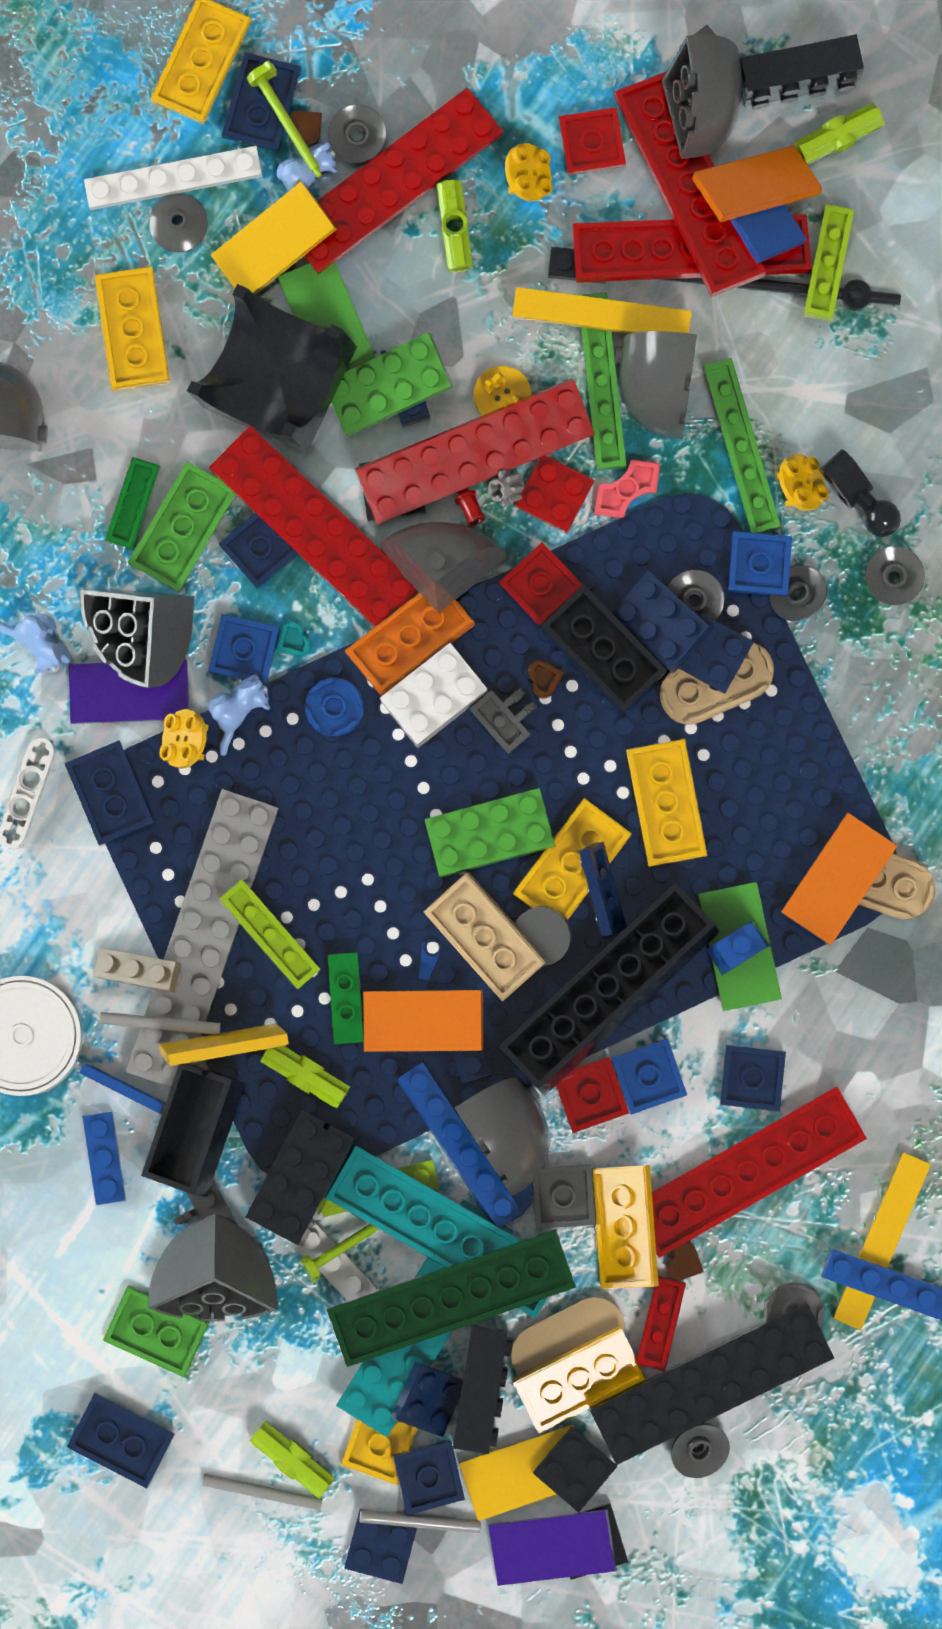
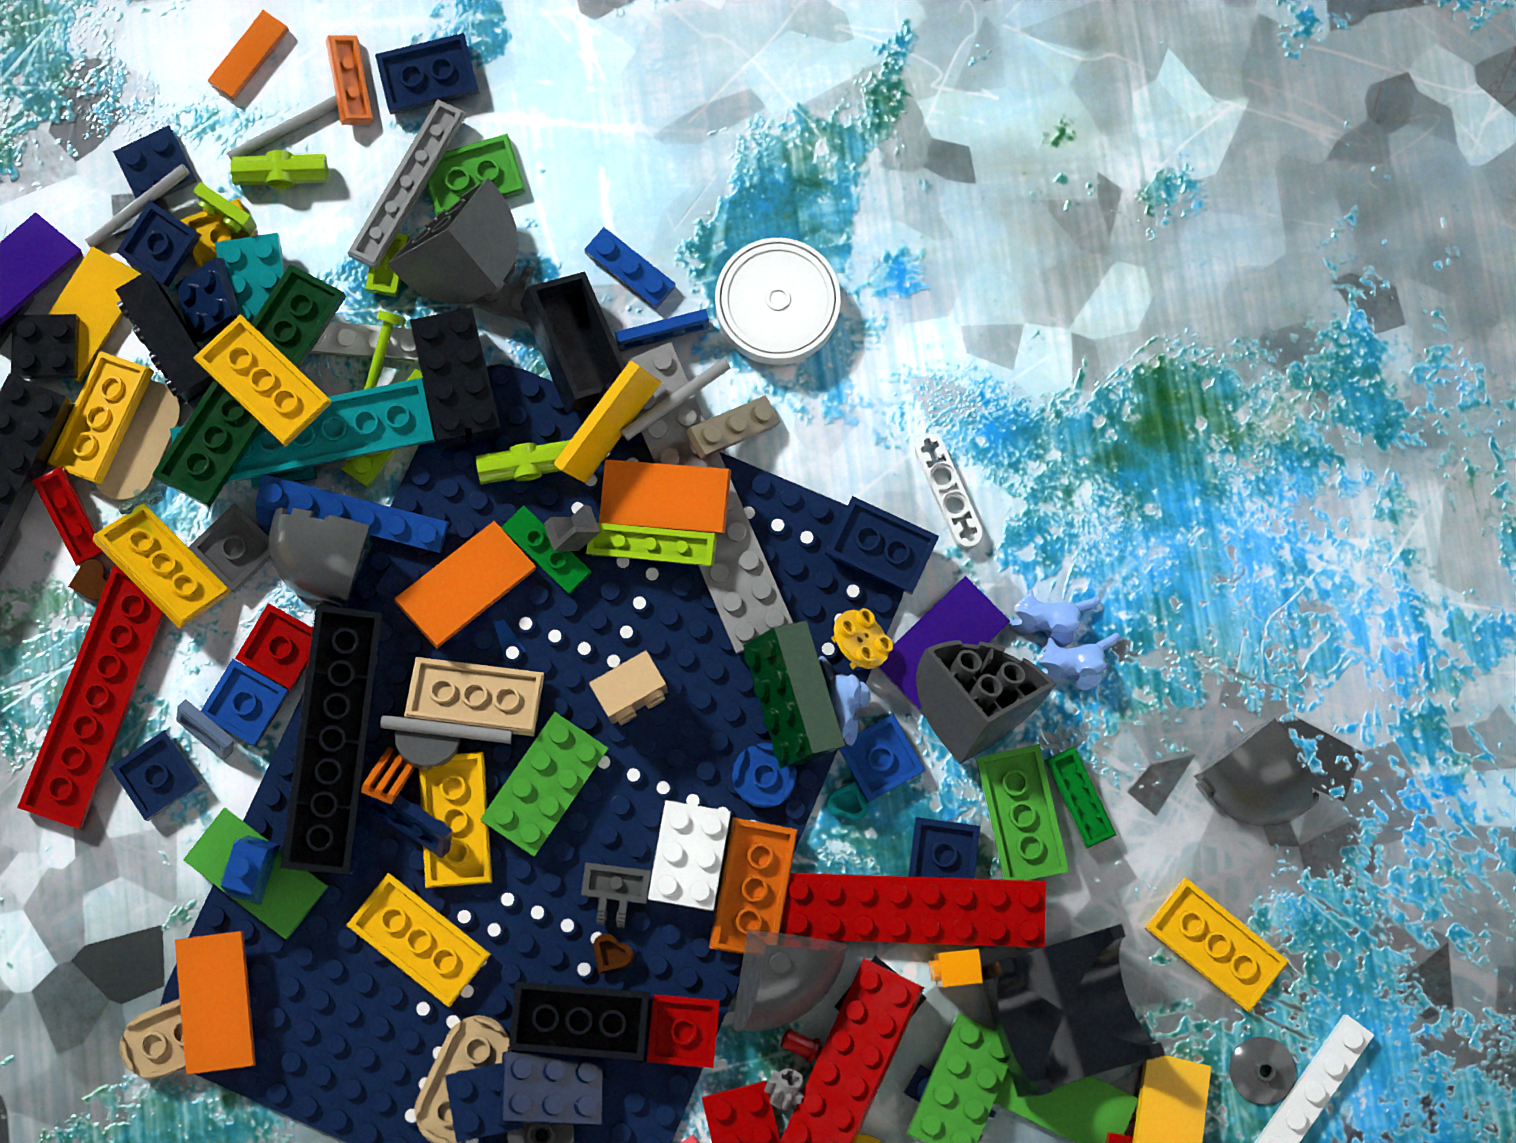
camera: 130 degrees right, 5 degrees down
none -> clear light blue piece [119,489,164,514]
none -> sand blue tile [176,699,235,760]
none -> lime plate [193,182,257,235]
none -> yellow tile [193,314,332,447]
none -> orange tile [207,10,289,101]
none -> orange tile [325,35,373,125]
none -> light grey tile [347,99,466,270]
none -> orange tile [361,747,415,804]
none -> lime plate [365,233,410,297]
none -> light grey bar [380,715,512,744]
none -> dark grey panel [544,505,600,551]
none -> tan brick [589,650,668,725]
none -> orange tile [599,459,731,534]
none -> dark green brick [743,621,845,769]
none -> light orange brick [928,949,983,987]
none -> light blue animal [1038,633,1120,690]

